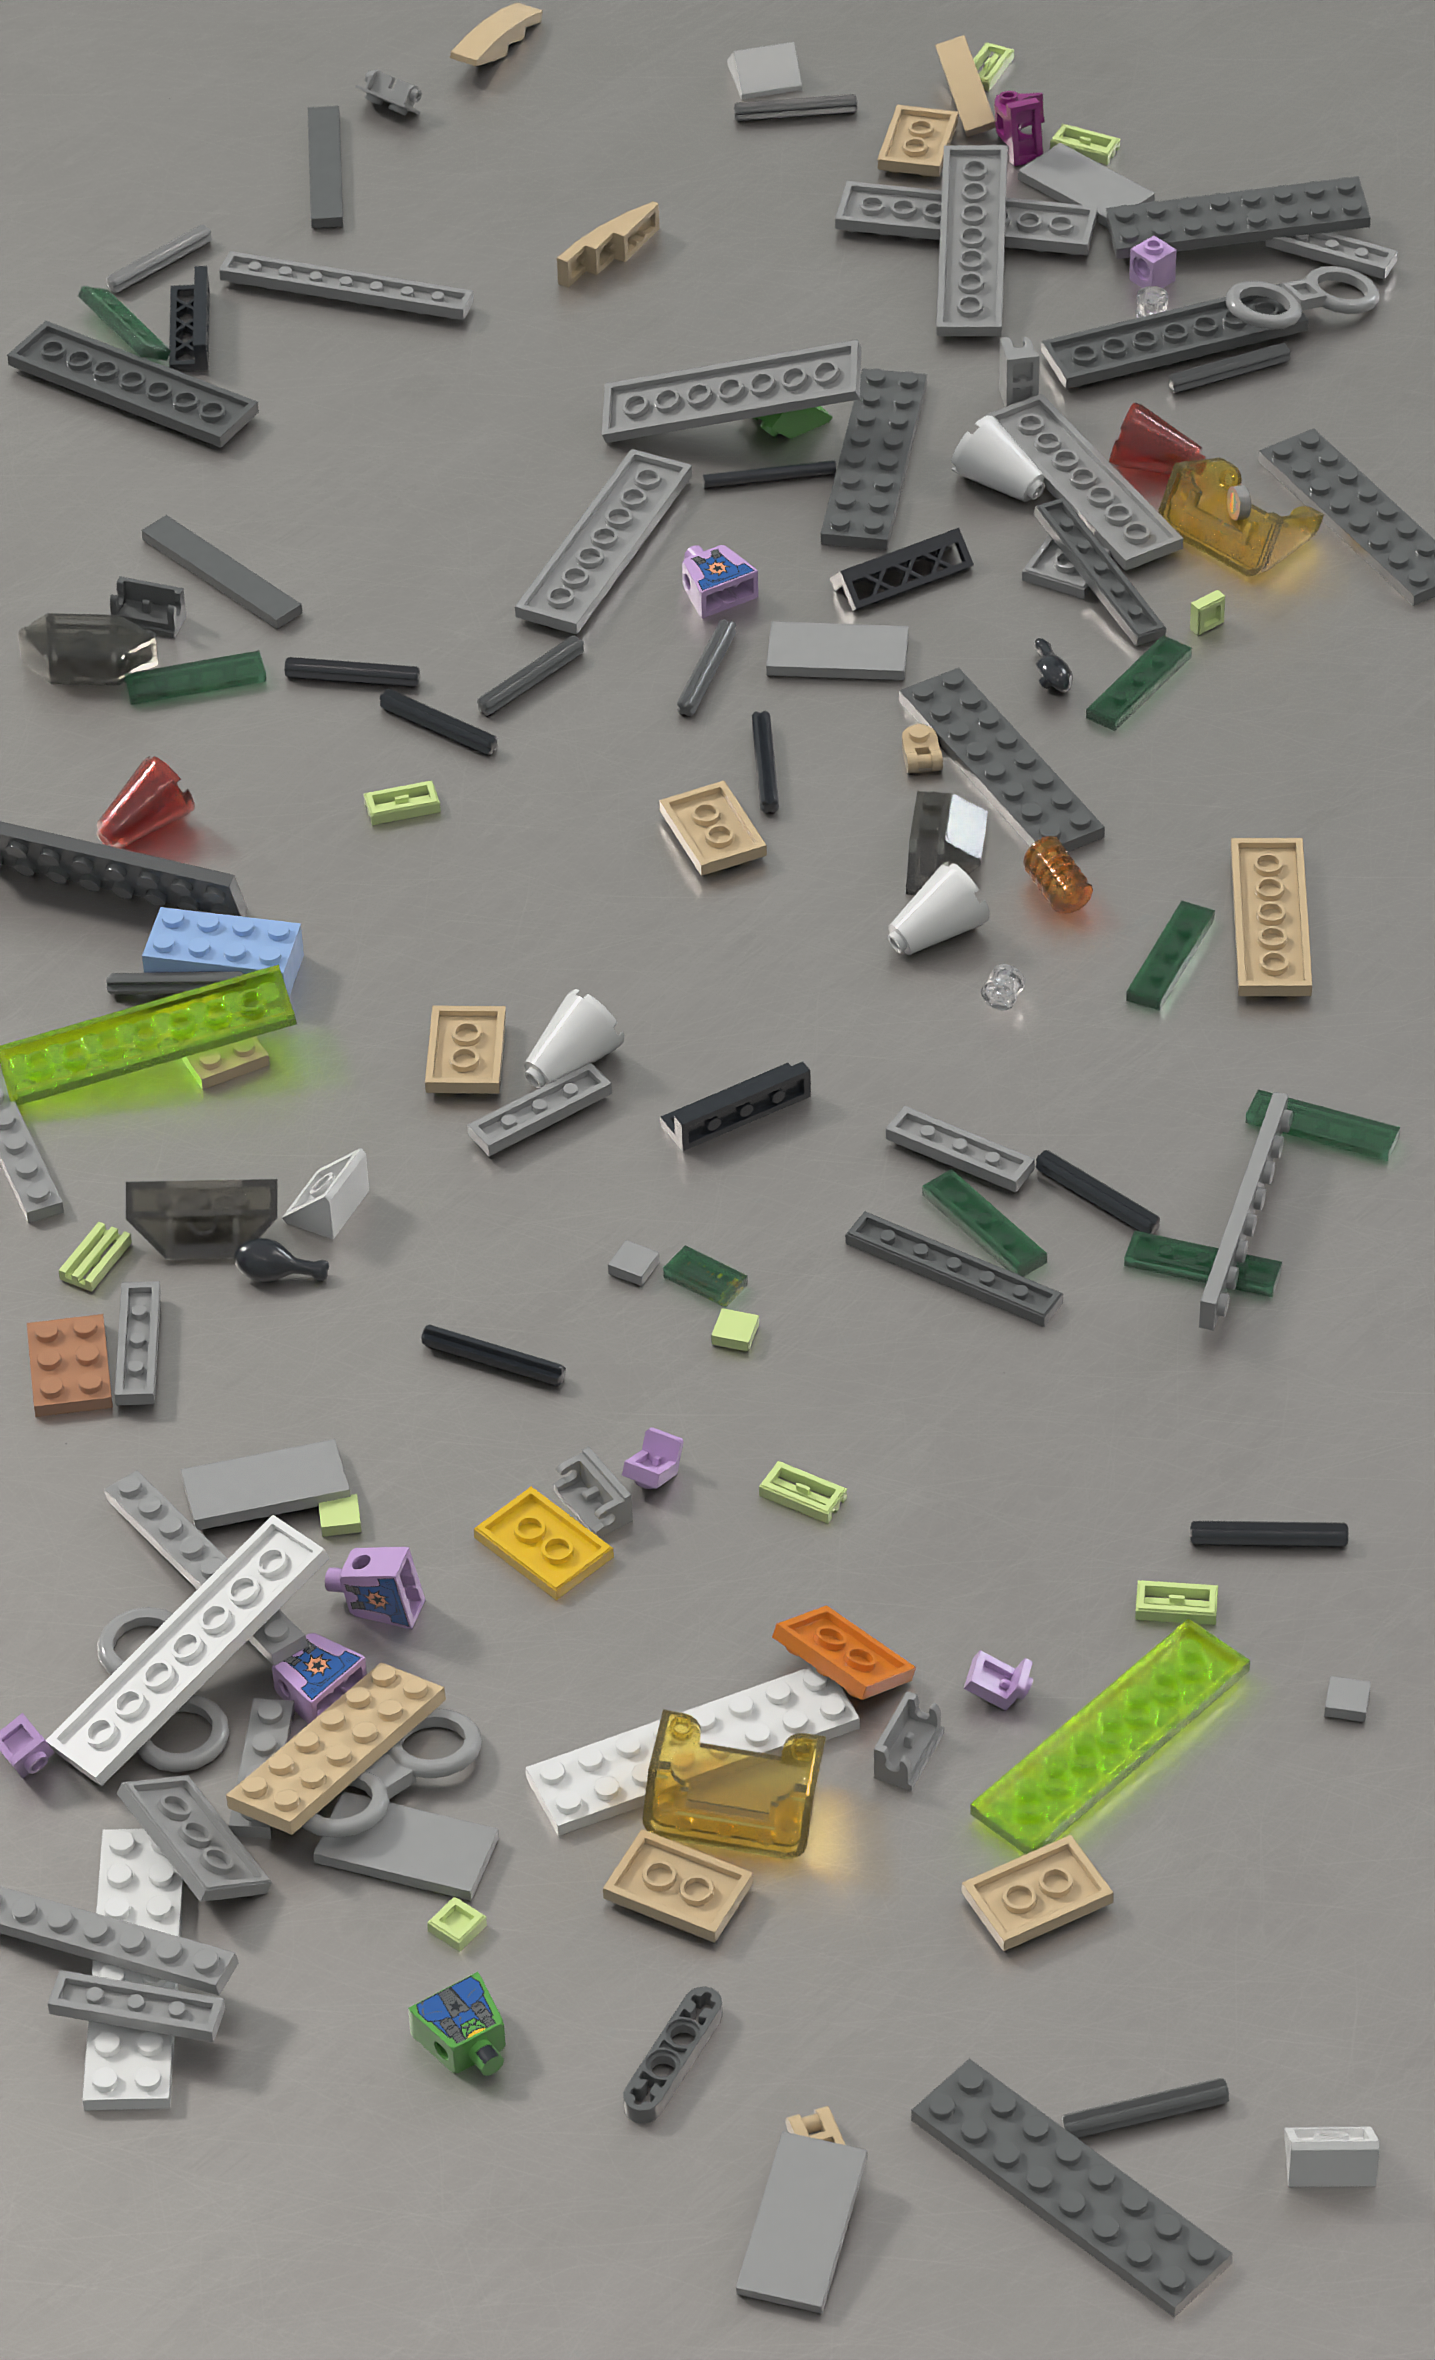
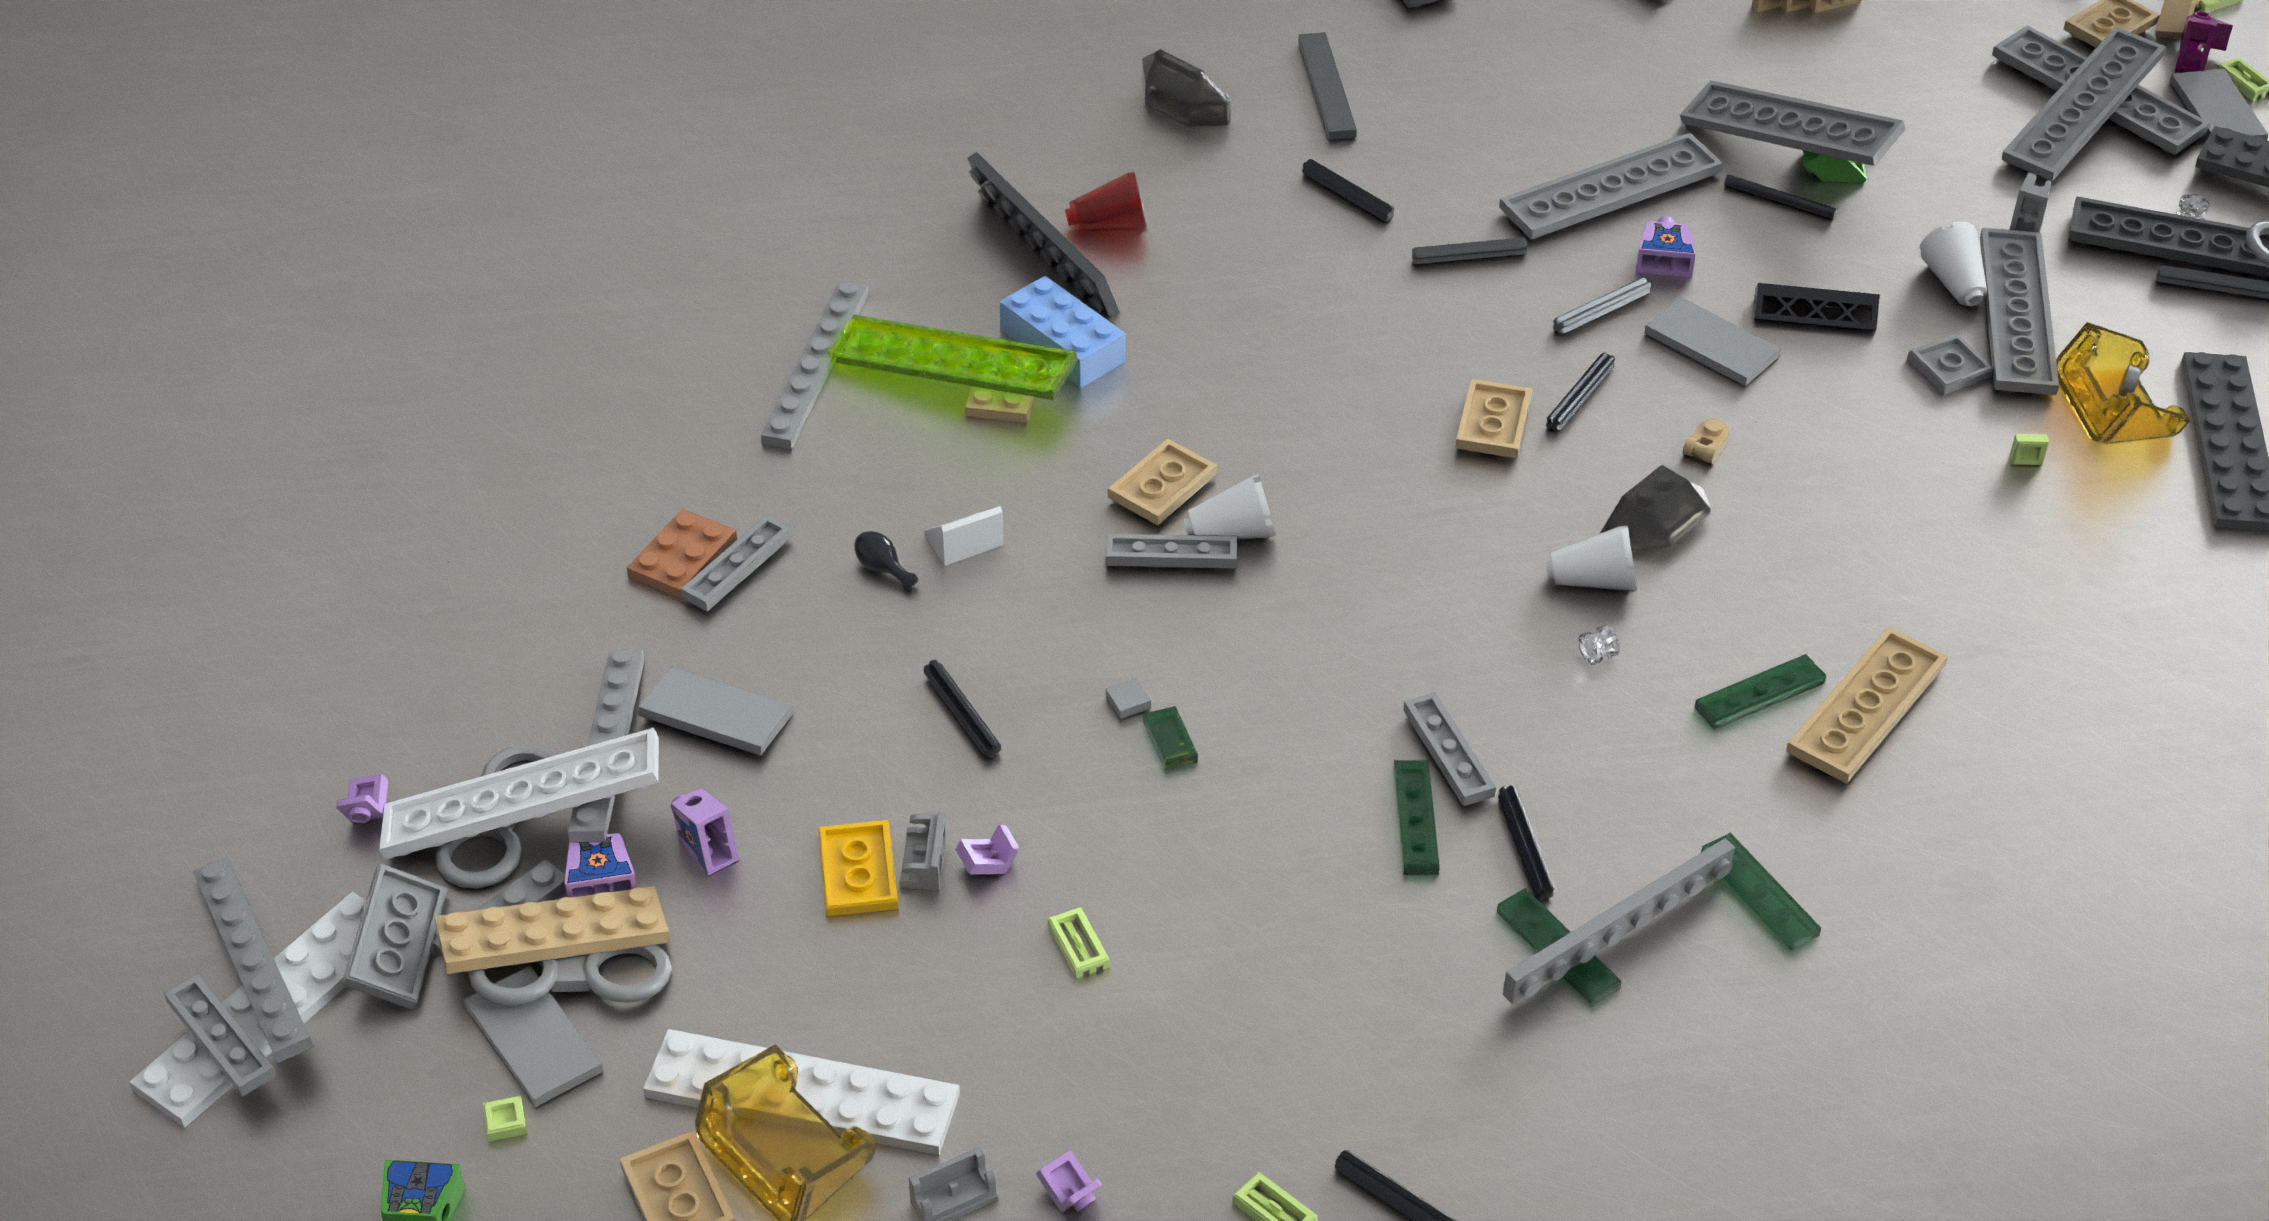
camera: 35 degrees right, 0 degrees up
yellowish green tile [59,1222,132,1292] -> none
dark grey axle [106,971,246,995] -> none
dark grey hinge [110,576,187,638] -> none
clear green tile [124,650,267,705] -> none
clear smoke wedge [126,1179,278,1260] -> none
yellowish green tile [319,1494,362,1537] -> none
yellowish green tile [364,781,441,825] -> none
black axle [379,689,498,755] -> none
black fence [660,1061,811,1151] -> none
yellowish green tile [711,1308,759,1352] -> none
orange plate [772,1605,916,1700] -> none
dark grey plate [821,368,927,550] -> none
dark grey tile [845,1211,1063,1327] -> none
dark grey plate [899,667,1105,862] -> none
clear orange piece [1023,836,1093,914] -> none
dark grey tile [1034,497,1167,646] -> none
black piece [1034,638,1073,692] -> none
clear green tile [1086,635,1192,731] -> none
clear red cone [1109,402,1206,479] -> none
lavender brick [1130,236,1176,294] -> none

